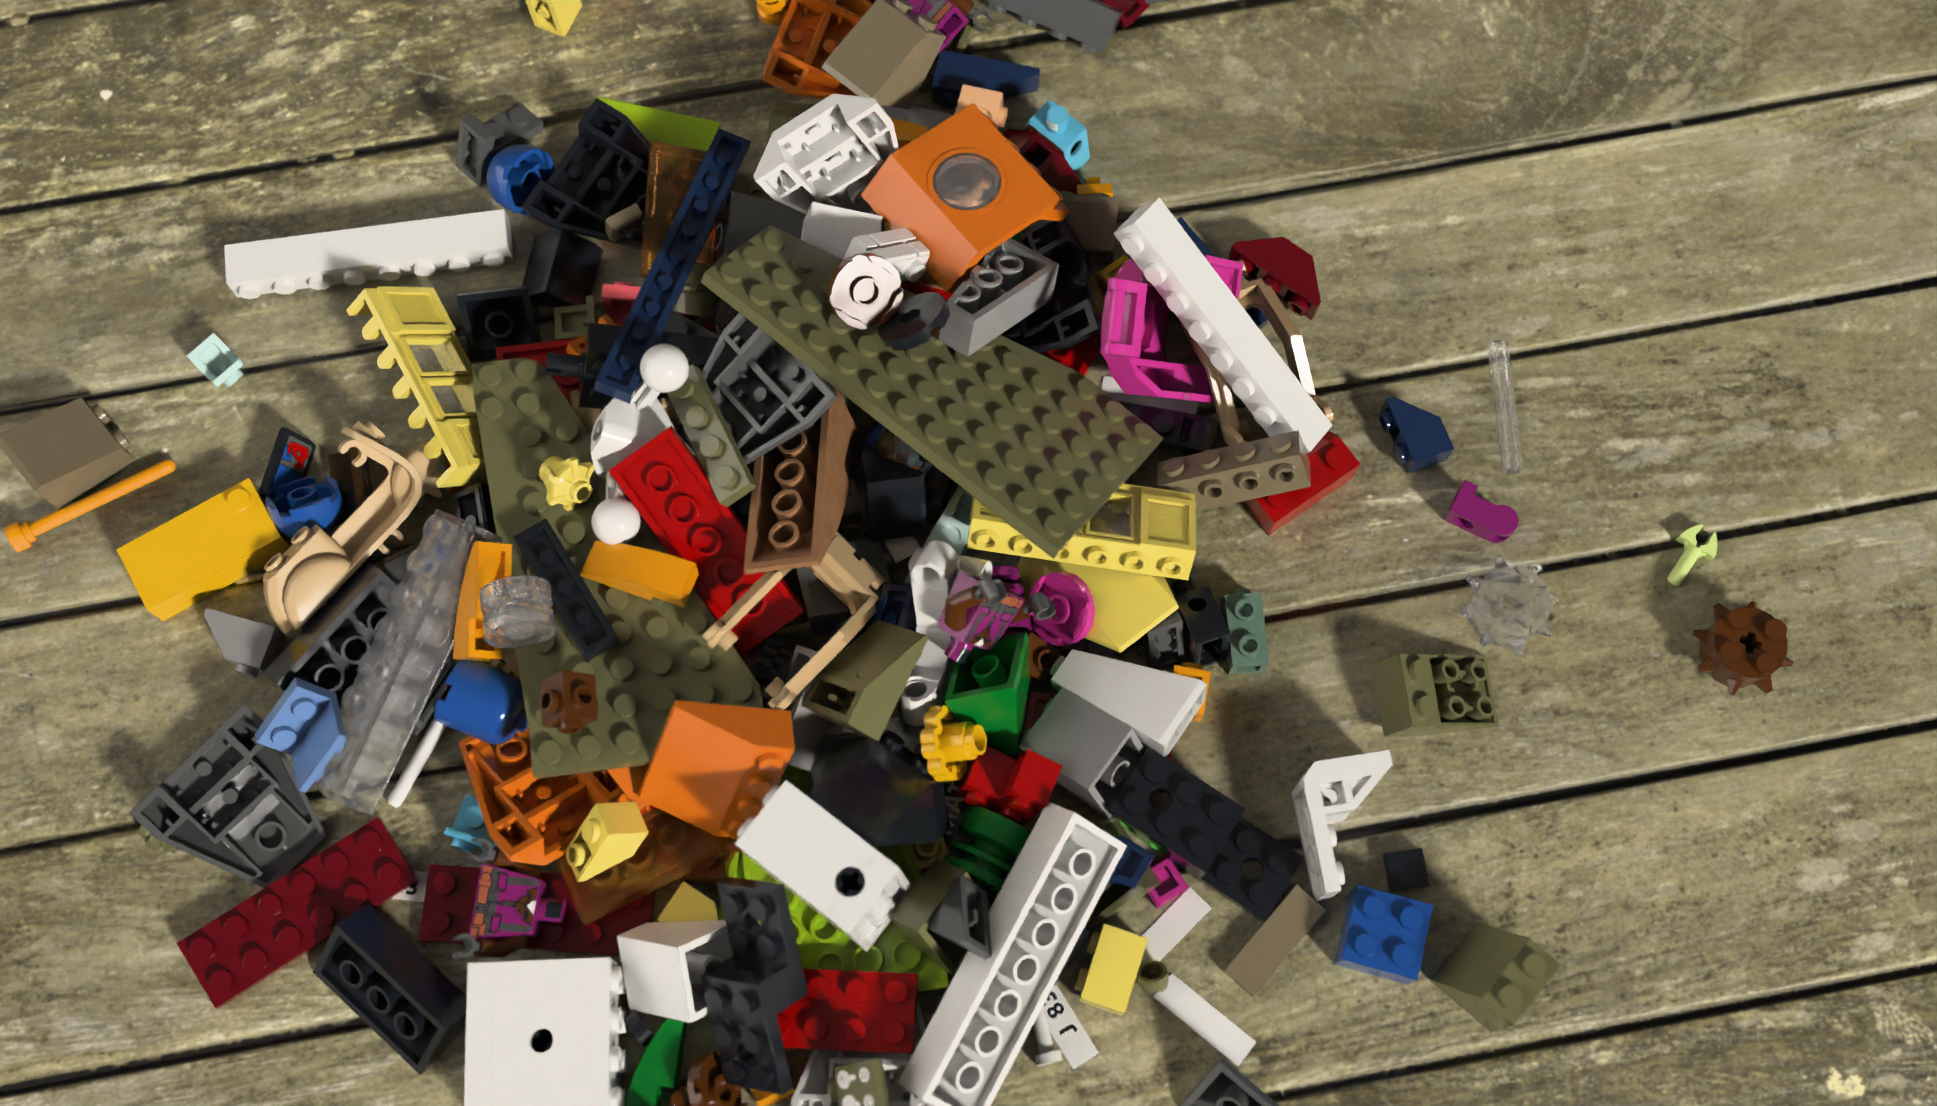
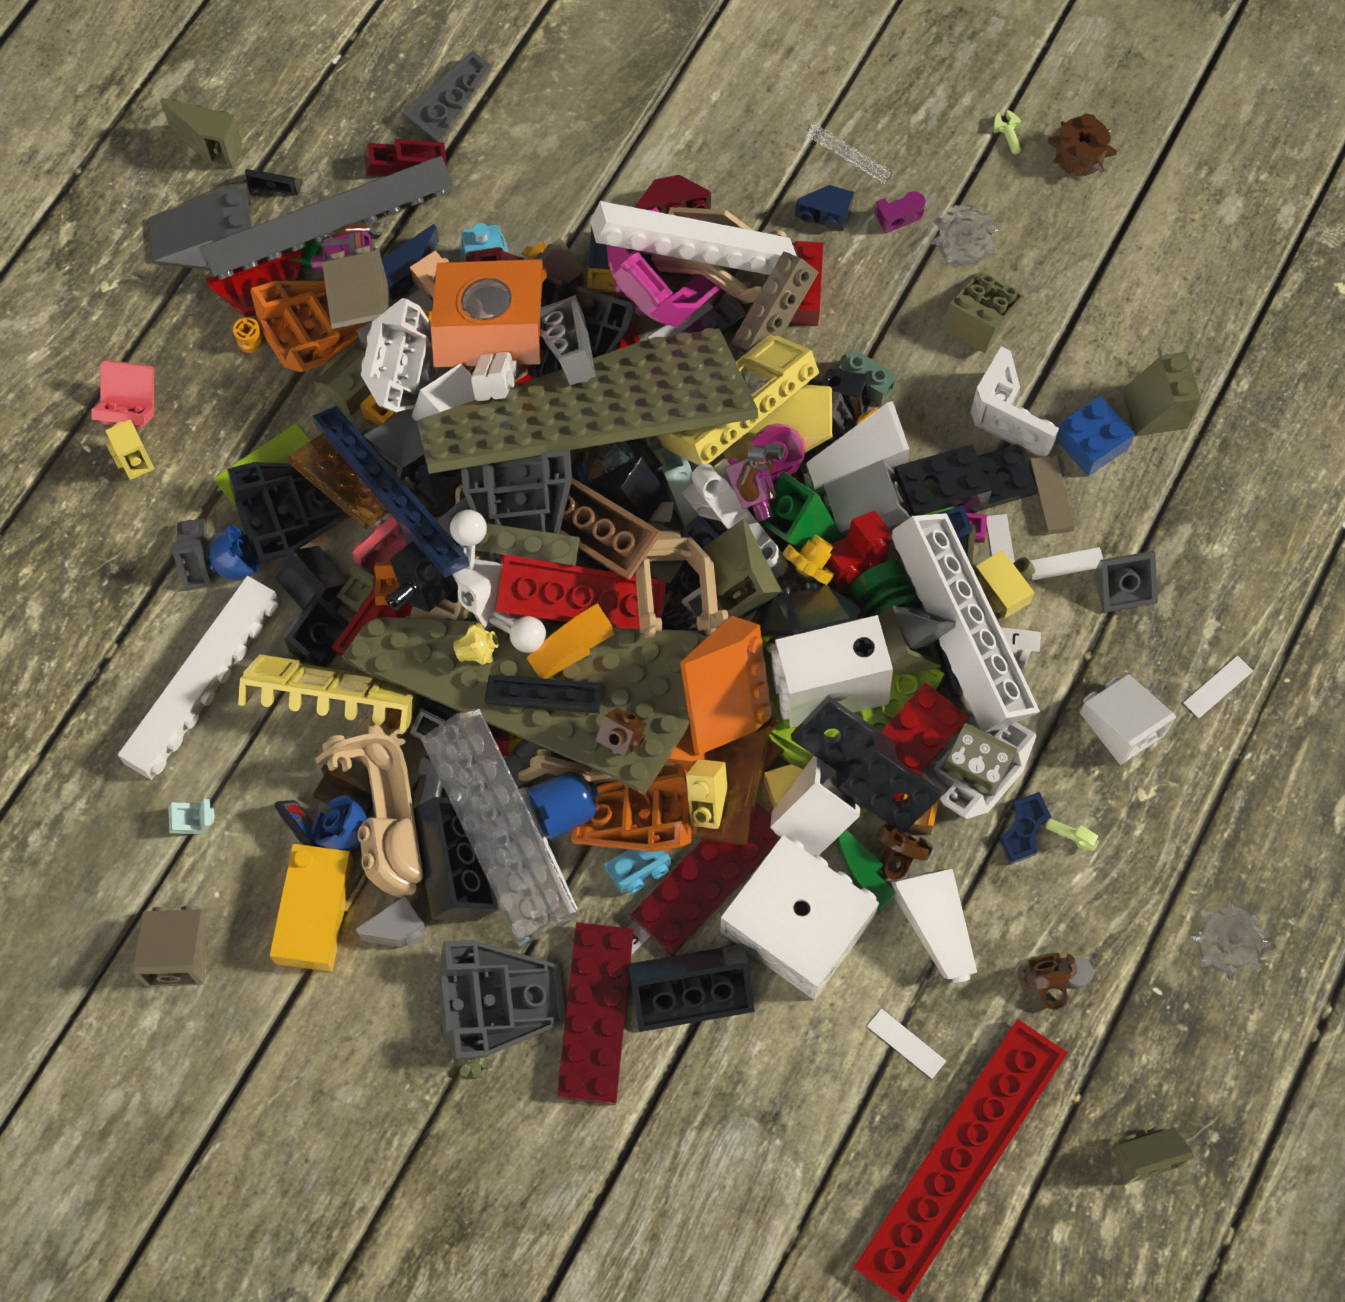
camera: 50 degrees left, 5 degrees down
light orange piece [4,459,176,553] -> none
medium blue bracket [255,677,346,793] -> none
torso [451,838,566,960] -> none
light orange slope [453,541,512,661] -> none
clear wheel [479,576,556,648] -> none
dark tan tile [605,203,643,242] -> none
black tile [624,1010,657,1047] -> none
tile [828,253,903,329] -> none
black tile [878,292,950,351] -> none
black tile [1383,848,1429,892] -> none

